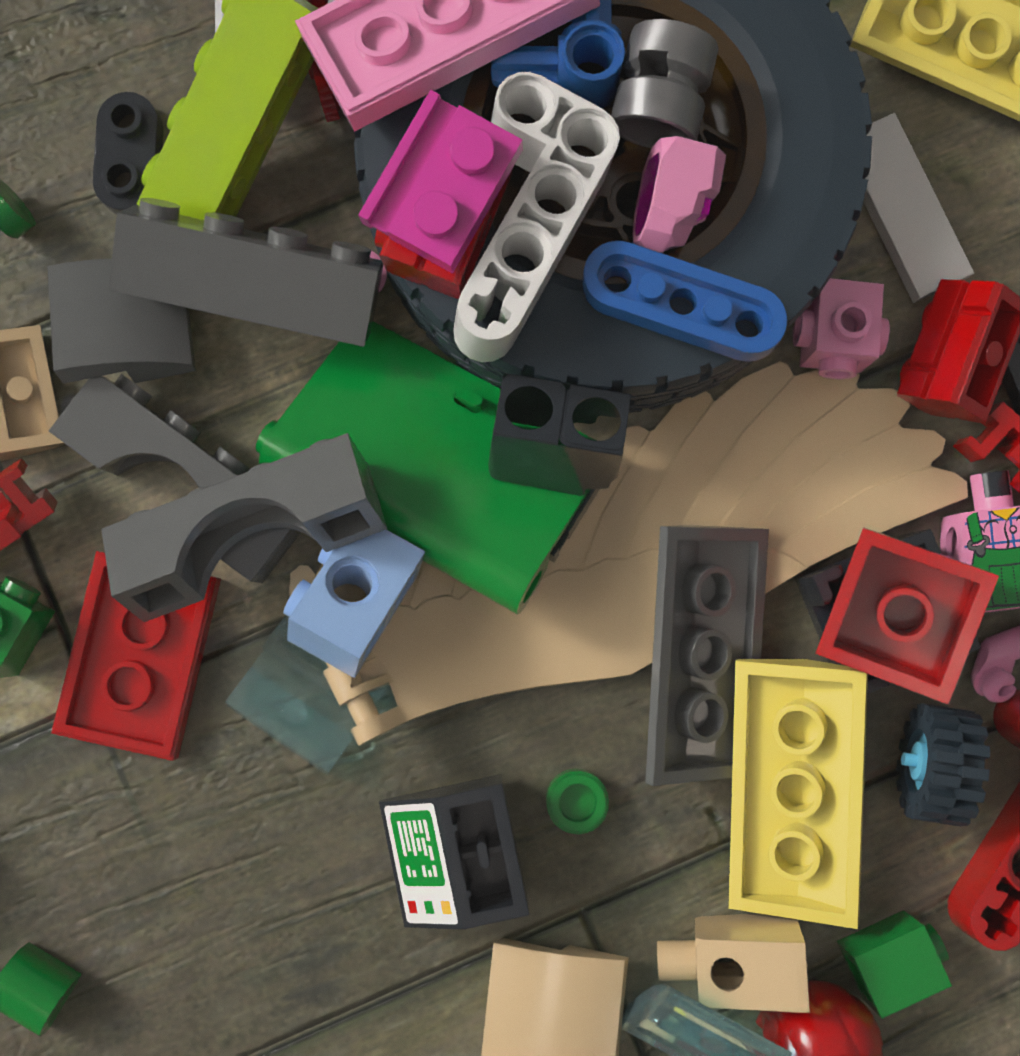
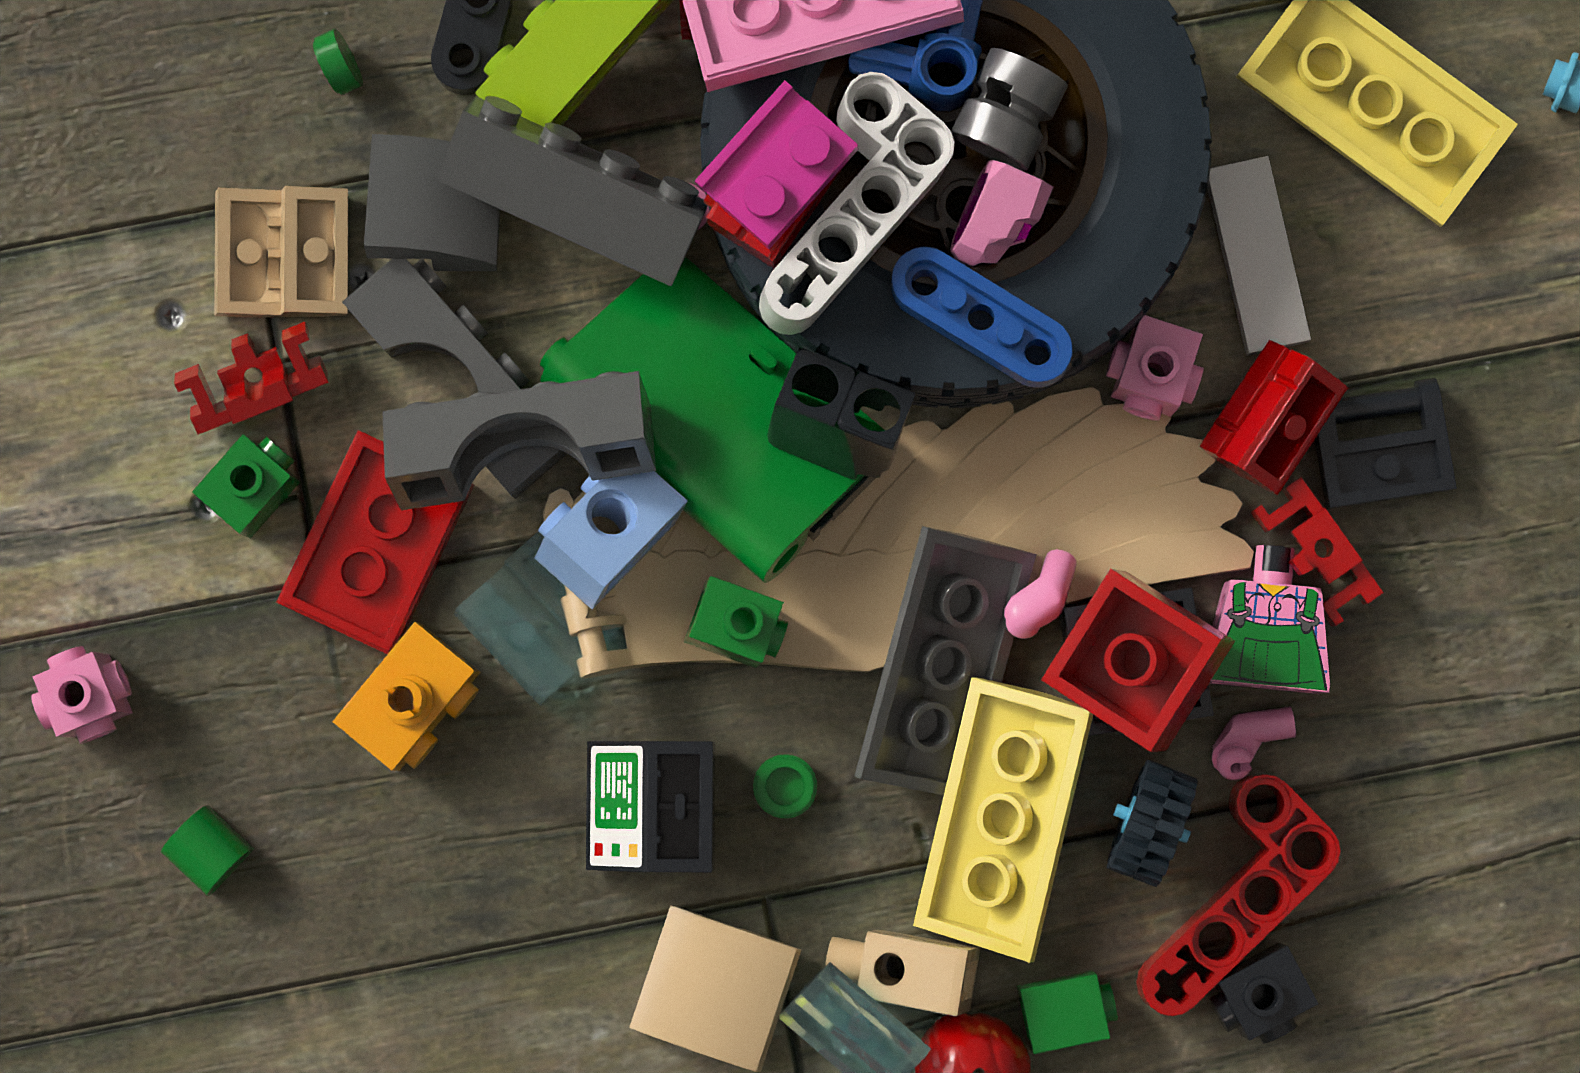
camera: 25 degrees right, 0 degrees up
none -> light orange brick [332,622,480,771]
none -> green brick [684,576,788,668]
none -> bright pink arm [1004,549,1077,639]

